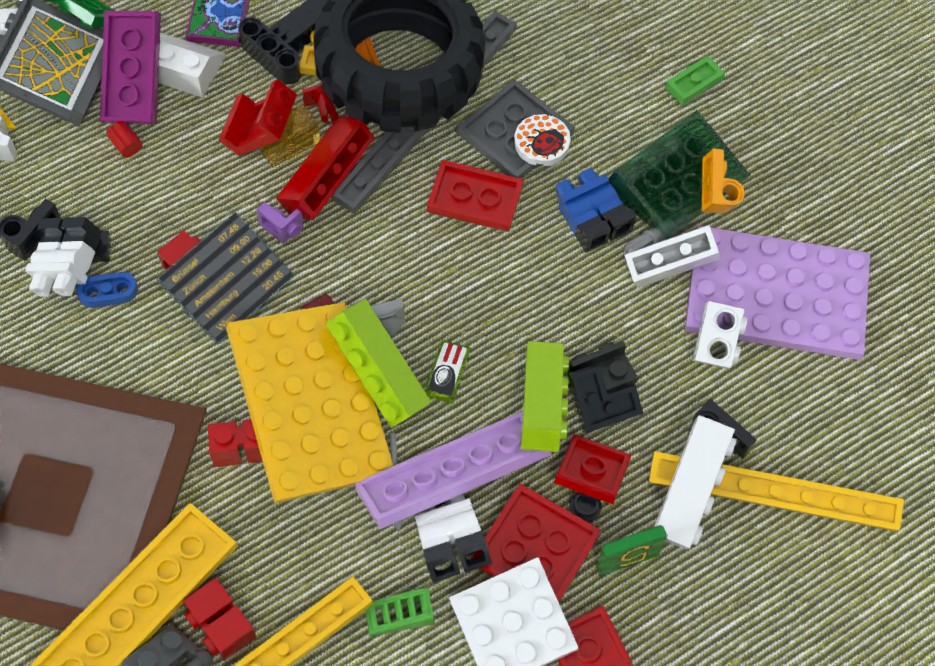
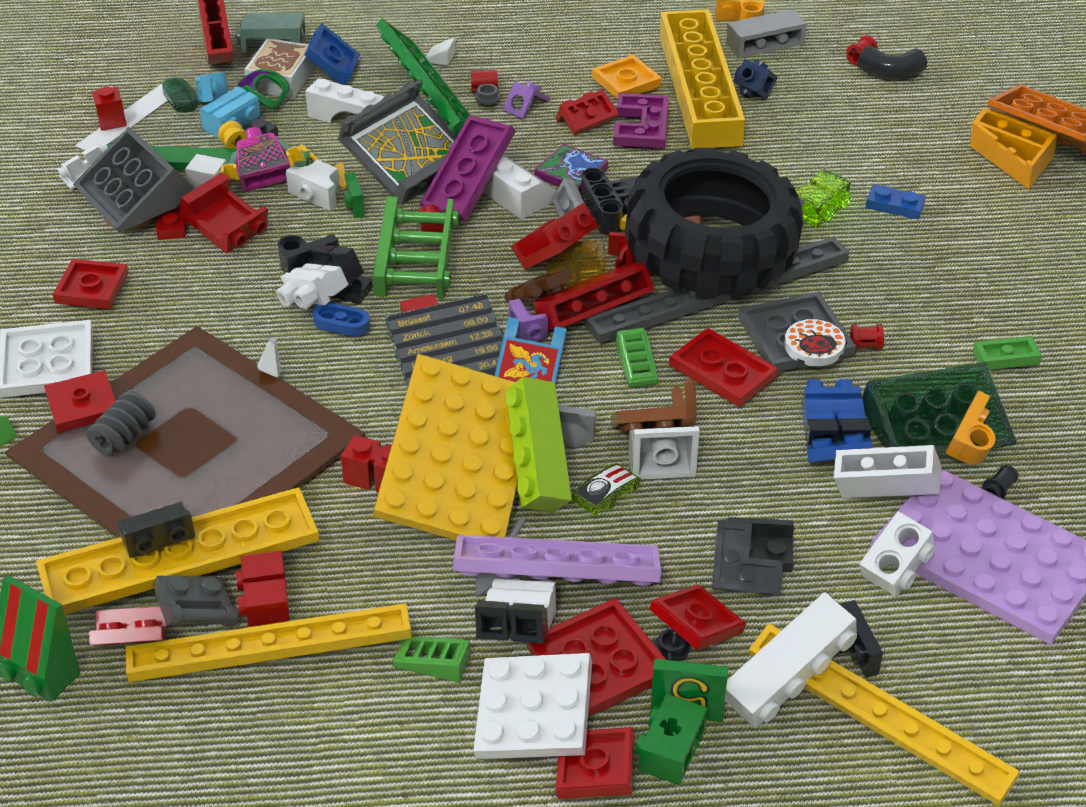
camera: 30 degrees right, 20 degrees down
lime brick [521,341,569,452] -> none
none -> pearl dark grey bracket [117,501,195,558]
none -> white slope [257,337,281,378]
none -> green plate [344,172,365,219]
none -> bright green fence [373,196,459,299]
none -> flag [494,317,566,382]
none -> reddish brown plate [504,269,573,303]
none -> light grey plate [551,178,596,220]
none -> dark orange piece [611,379,697,433]
none -> bright green slope [616,328,659,388]
none -> white slope [628,426,699,480]
none -> green brick [635,693,708,785]
none -> blue plate [806,433,872,462]
none -> red bush [850,324,884,351]
none -> black pin [982,465,1019,499]

